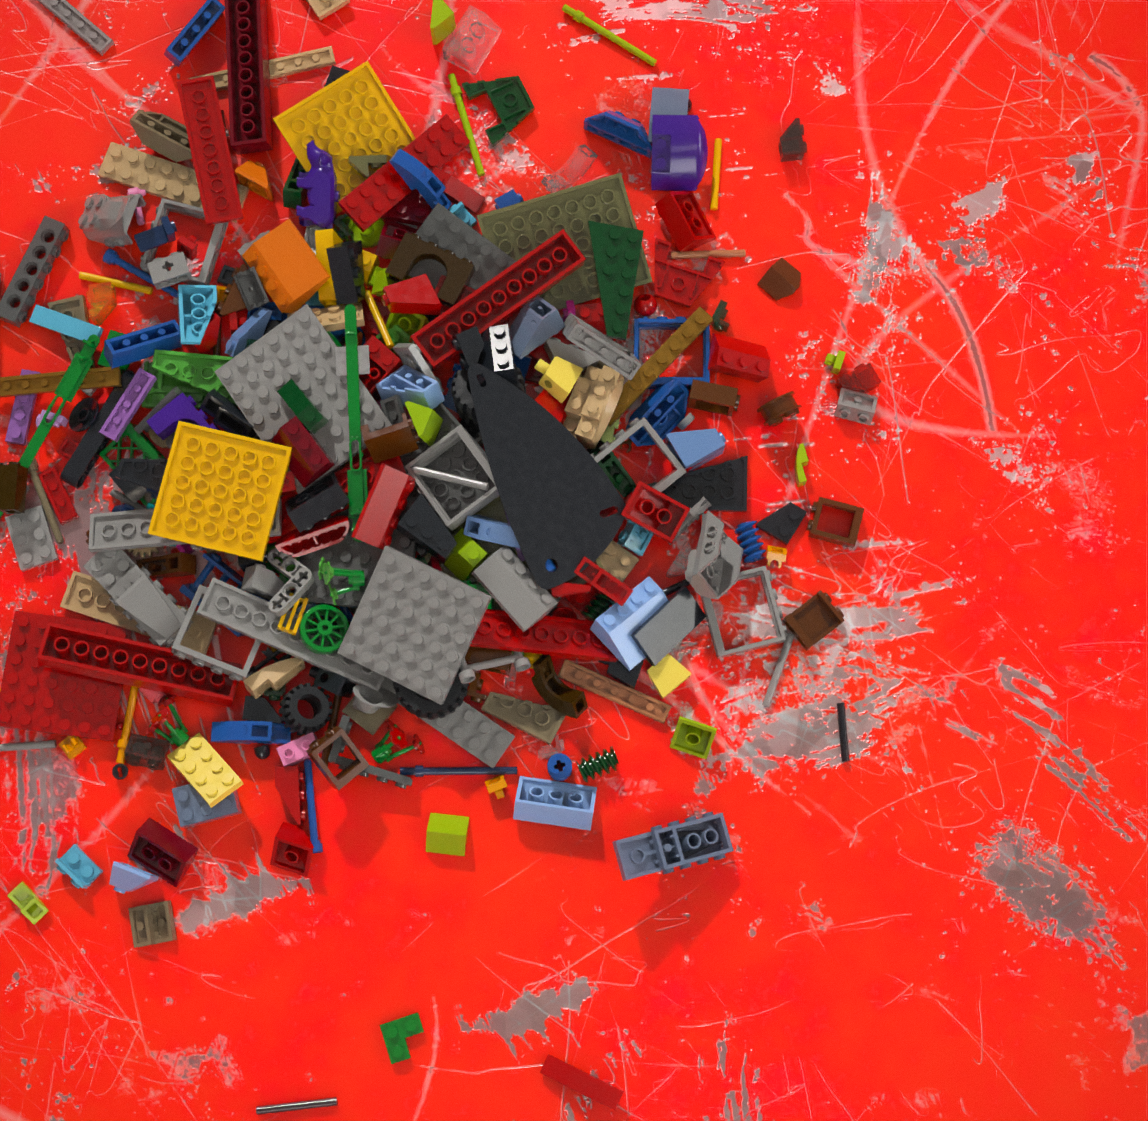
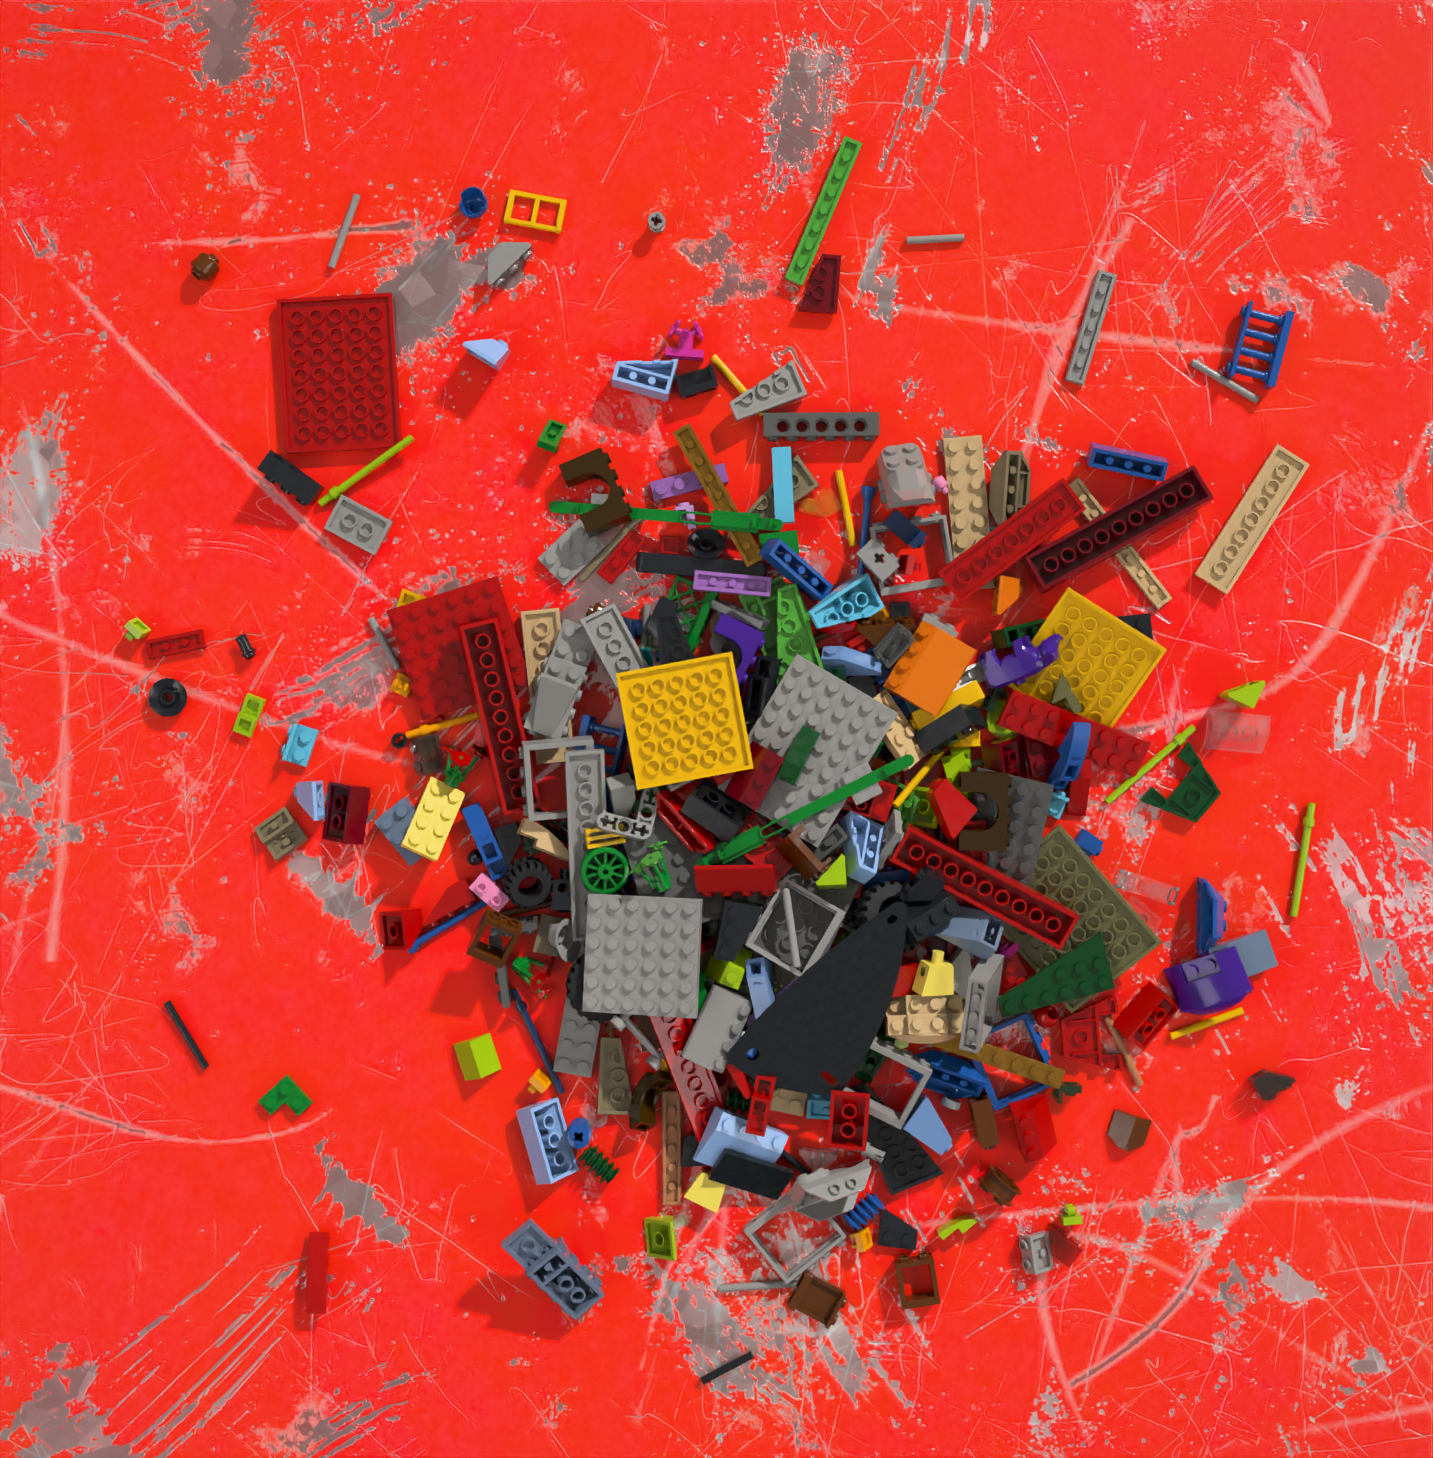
camera: 65 degrees right, 10 degrees up
reddish brown slope [136,552,196,579] -> none

